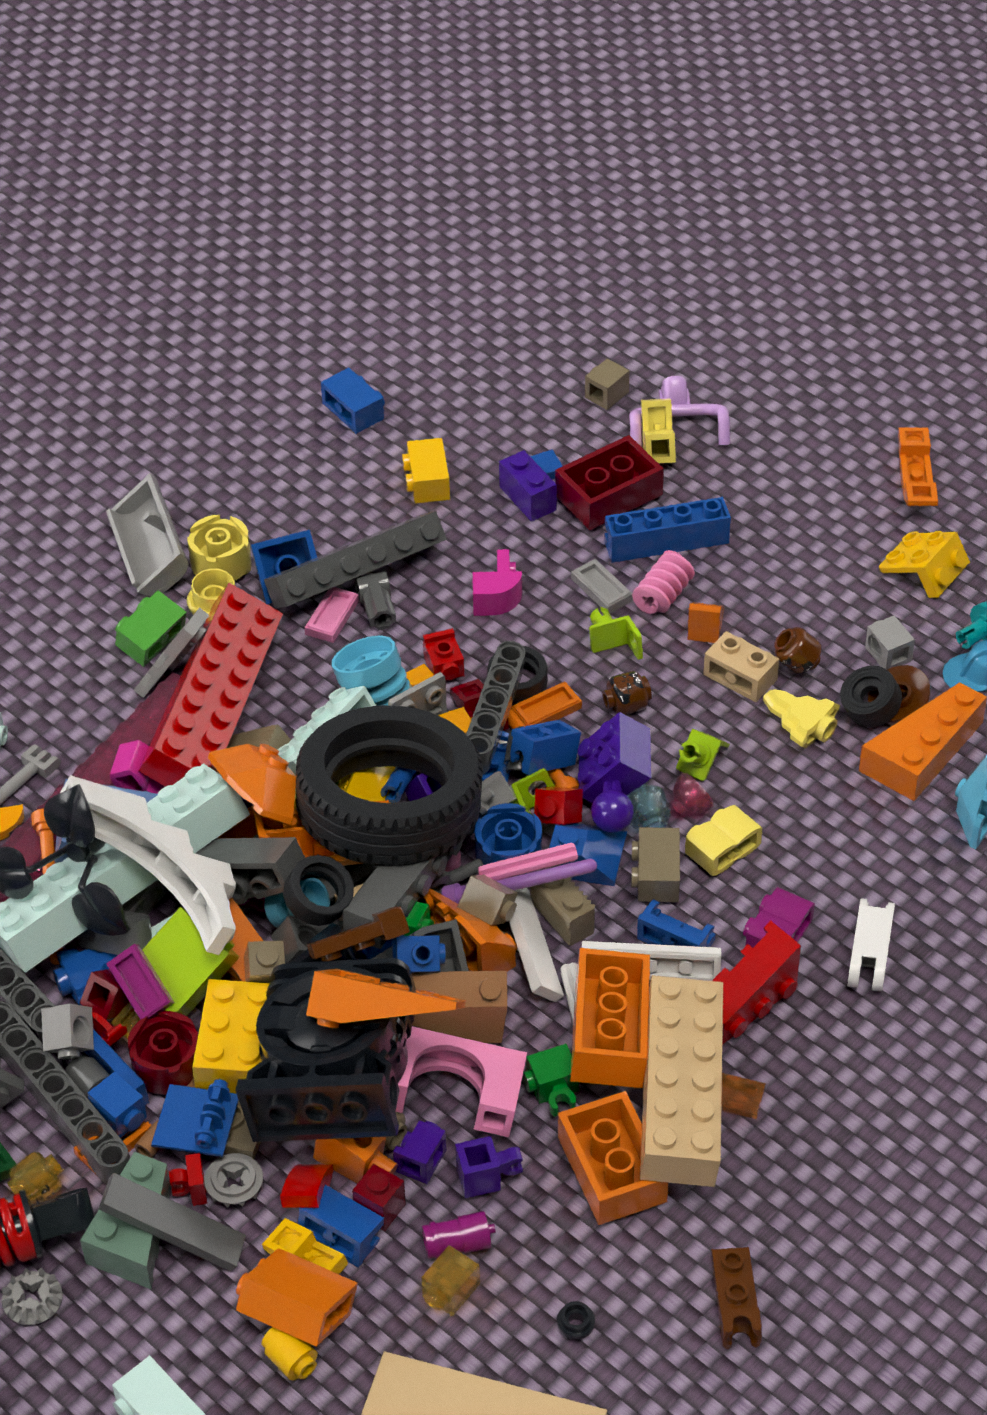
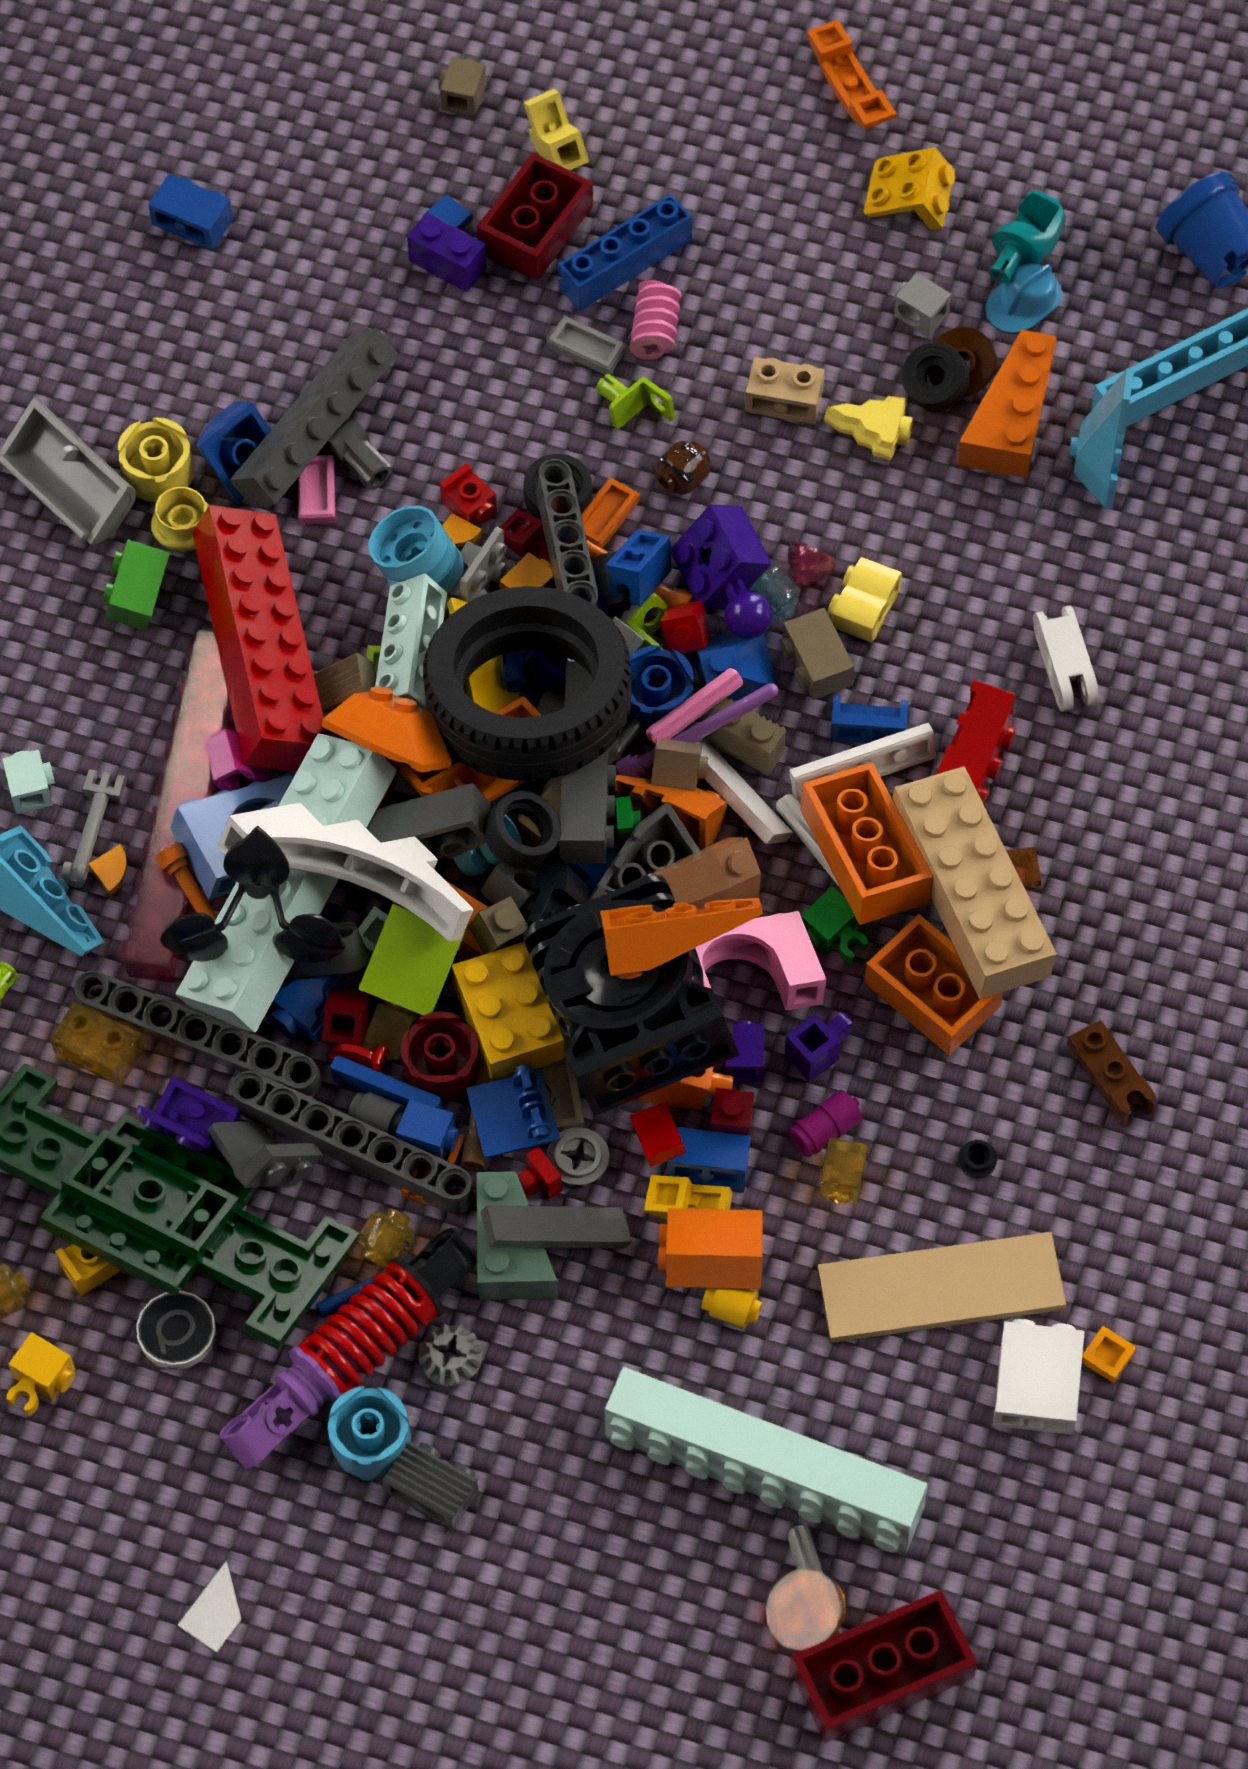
camera: 25 degrees left, 15 degrees up
light grey brick [41,1003,94,1059] -> none
magenta tile [106,943,175,1020] -> none
light grey wing [134,607,210,698] -> none
reddish brown plate [306,906,410,962] -> none
blue brick [392,936,446,972] -> none
yellow brick [402,438,450,503] -> none
dark pink brick [473,549,522,616] -> none
lavender piece [629,376,730,447] -> none
lime bracket [676,728,730,781] -> none
orange slope [687,602,724,643] -> none
magenta brick [743,887,815,948] -> none
reddish brown head [774,627,822,674] -> none

